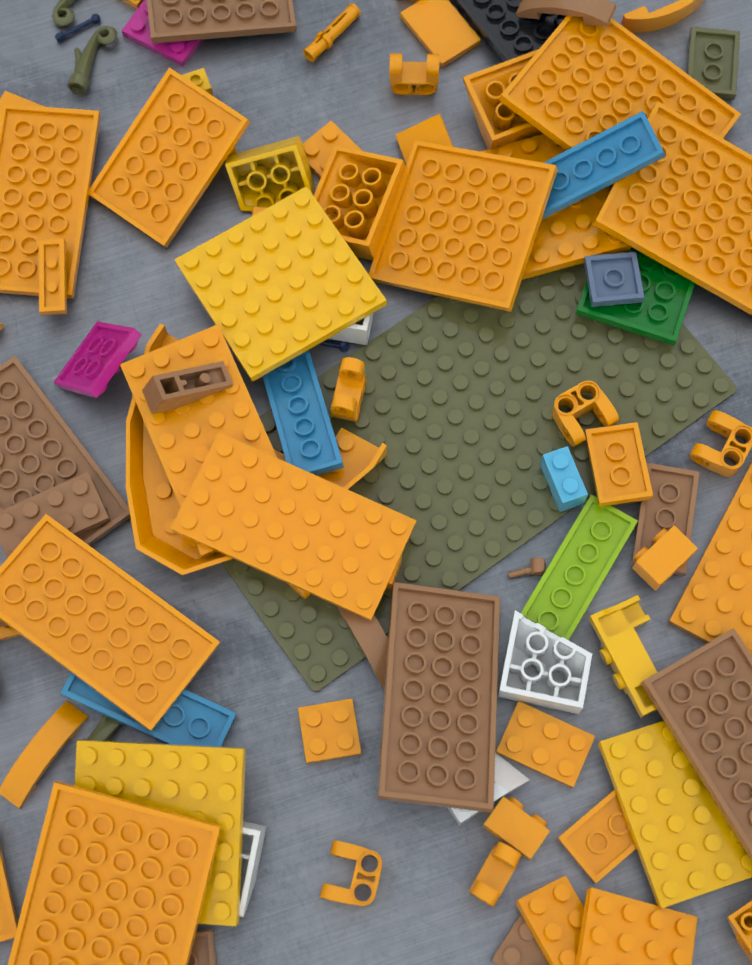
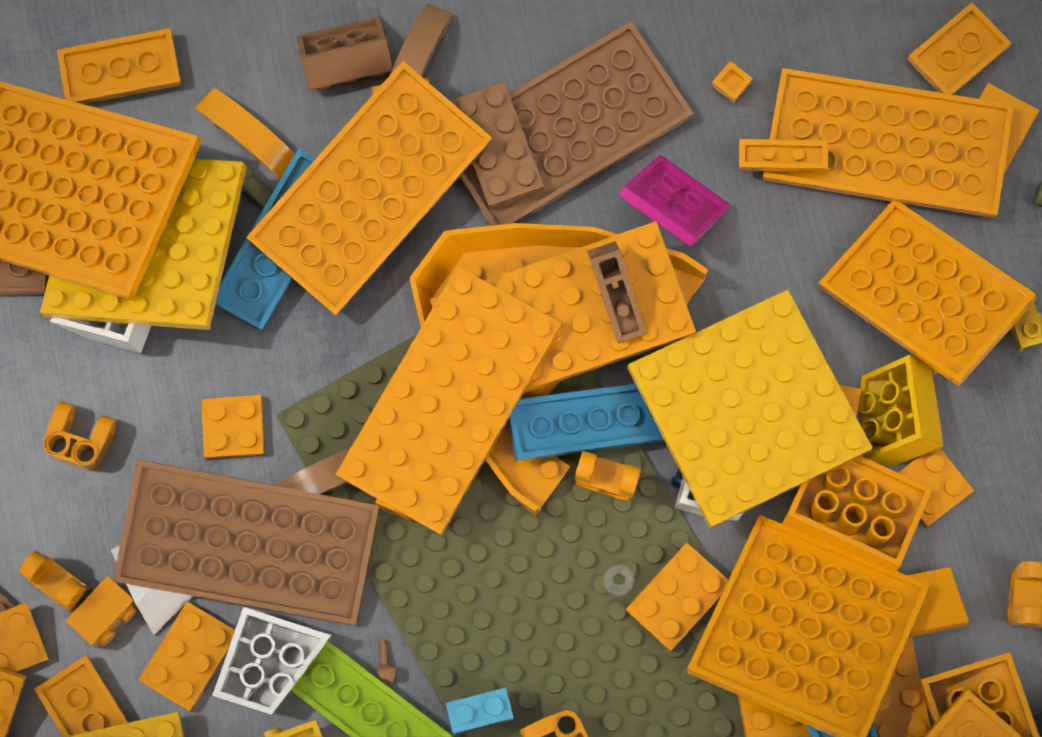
camera: 95 degrees right, 5 degrees up
none -> clear plate [603,565,634,596]
none -> light orange plate [625,543,728,652]

